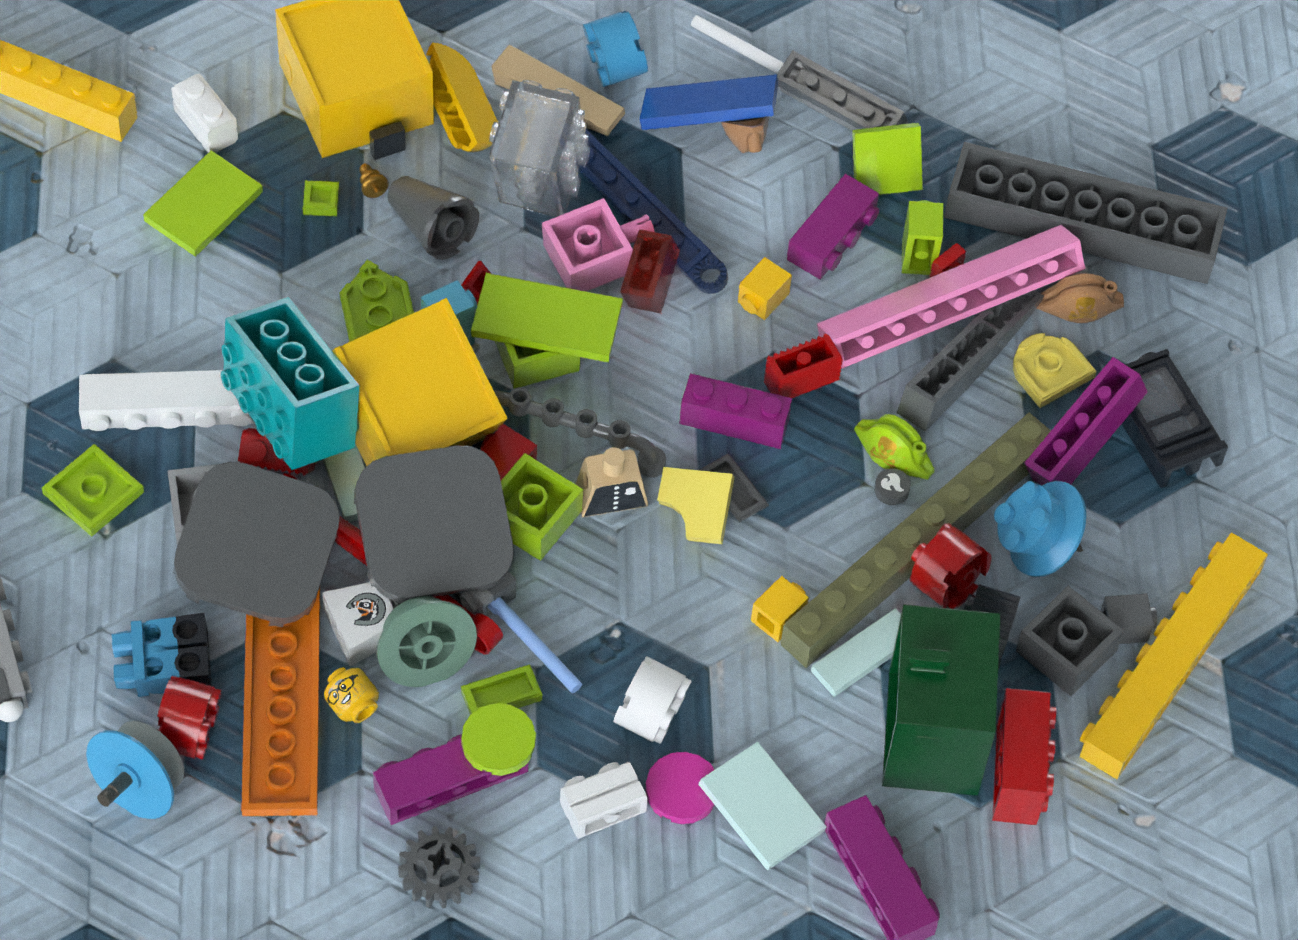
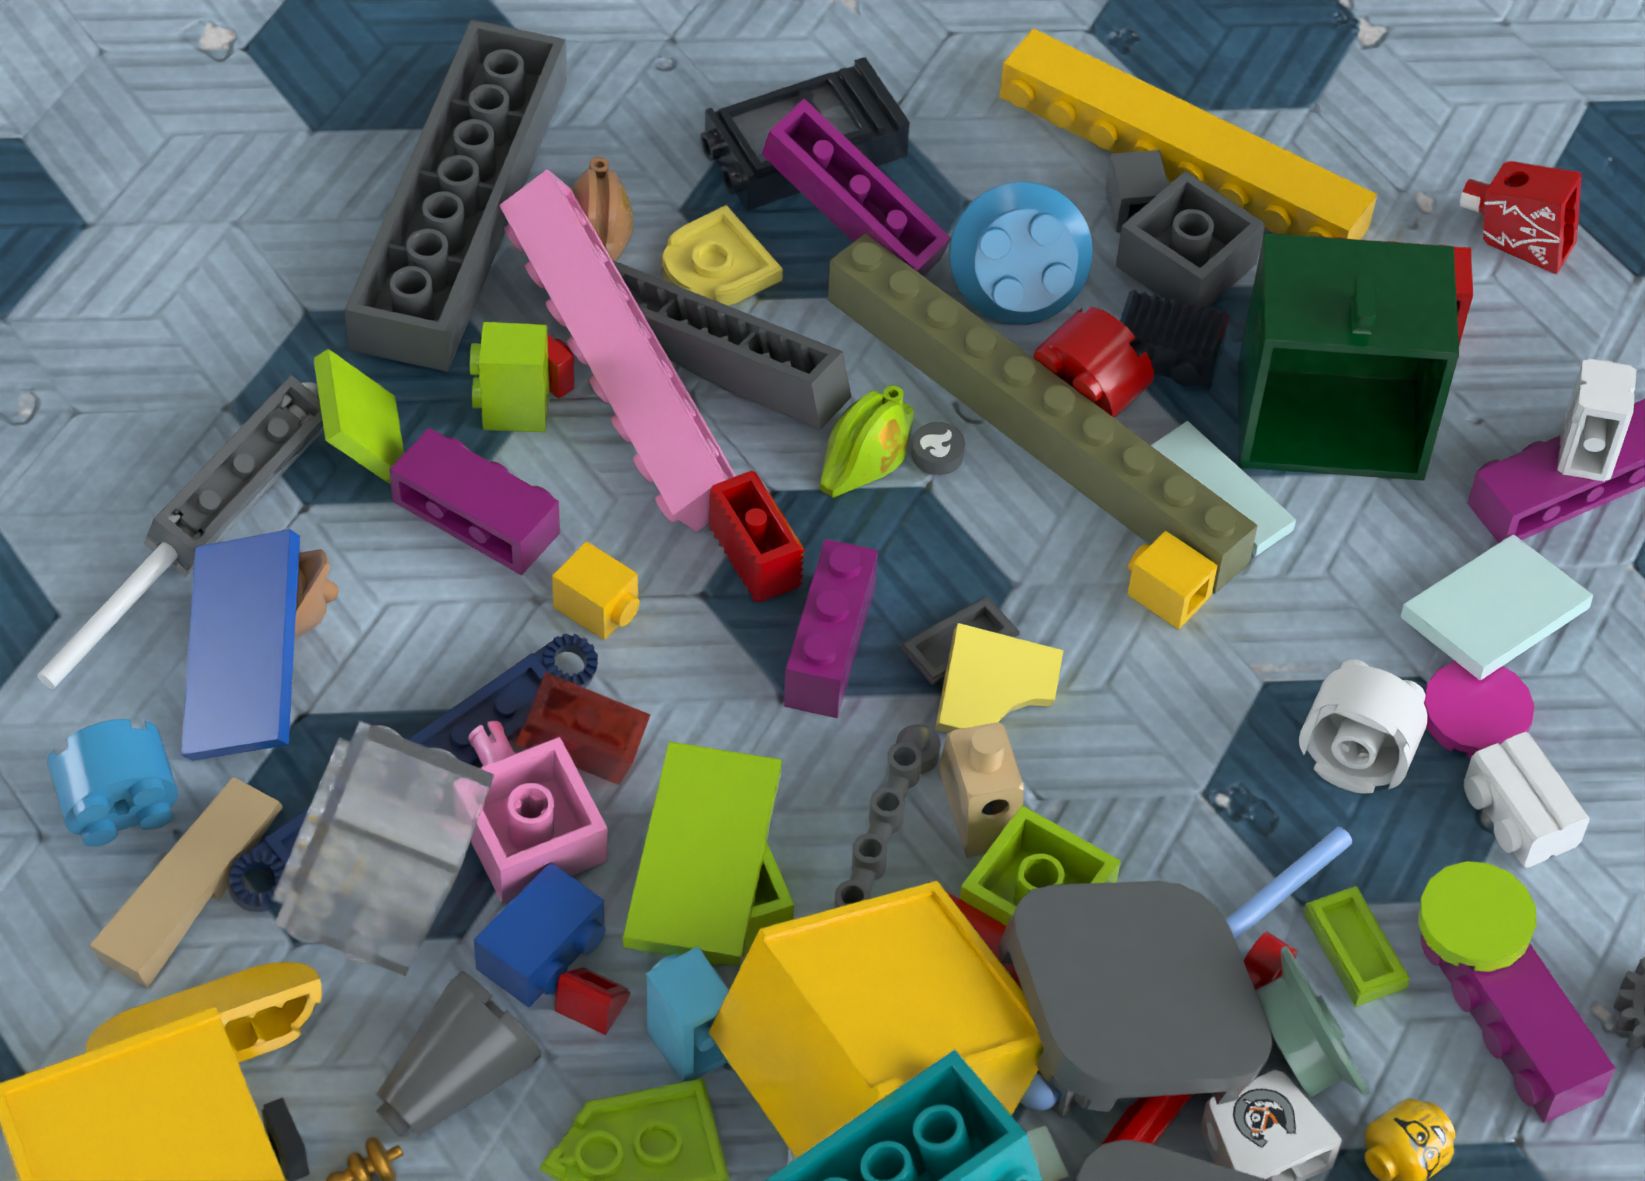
camera: 90 degrees left, 5 degrees down
none -> blue brick [474,862,606,1008]
none -> red torso [1460,161,1582,274]
none -> white brick [1557,358,1637,482]

